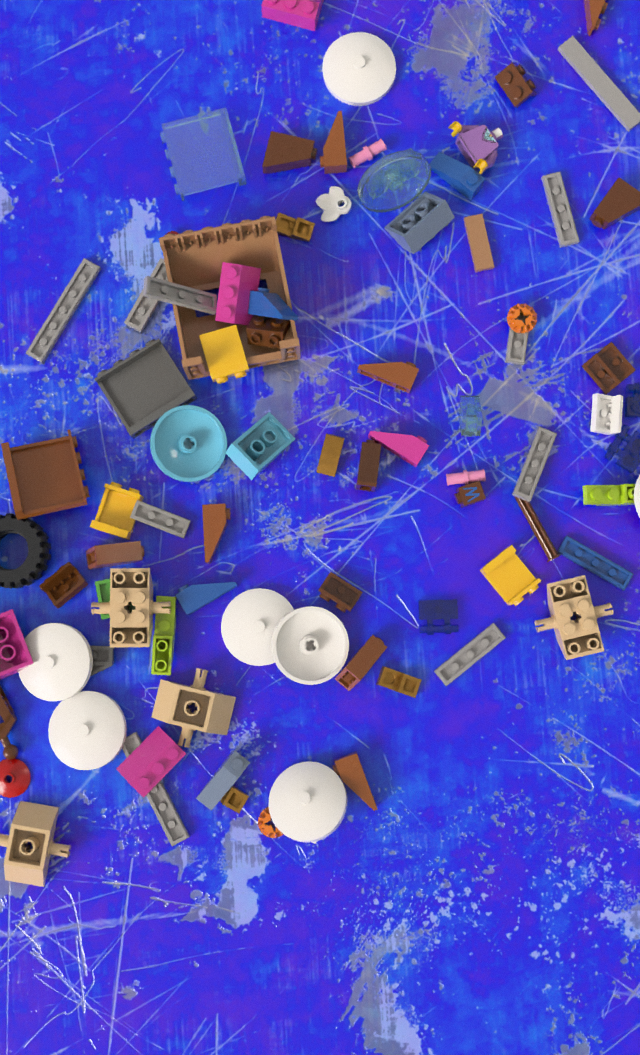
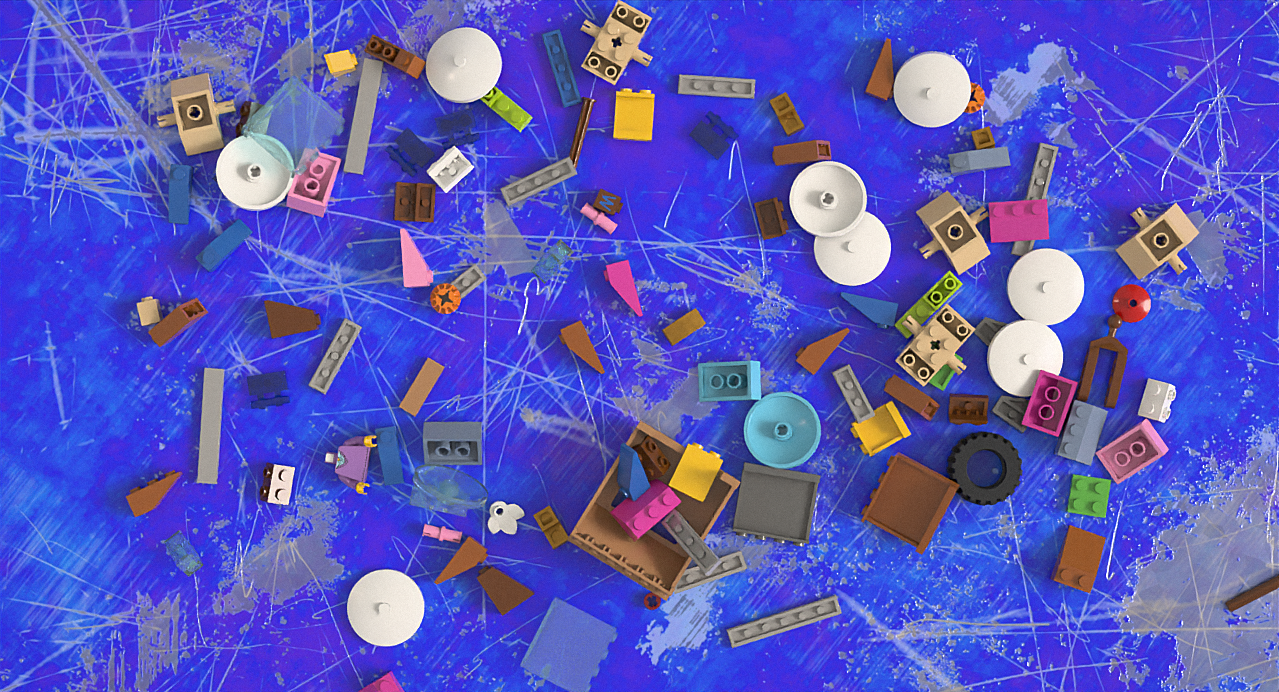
camera: 140 degrees left, 5 degrees up
reddish brown slope [356,440,381,492] -> none
none -> clear blue plate [247,371,290,409]
none -> bright pink slope [400,229,433,288]
none -> dark grey wing [990,395,1030,434]

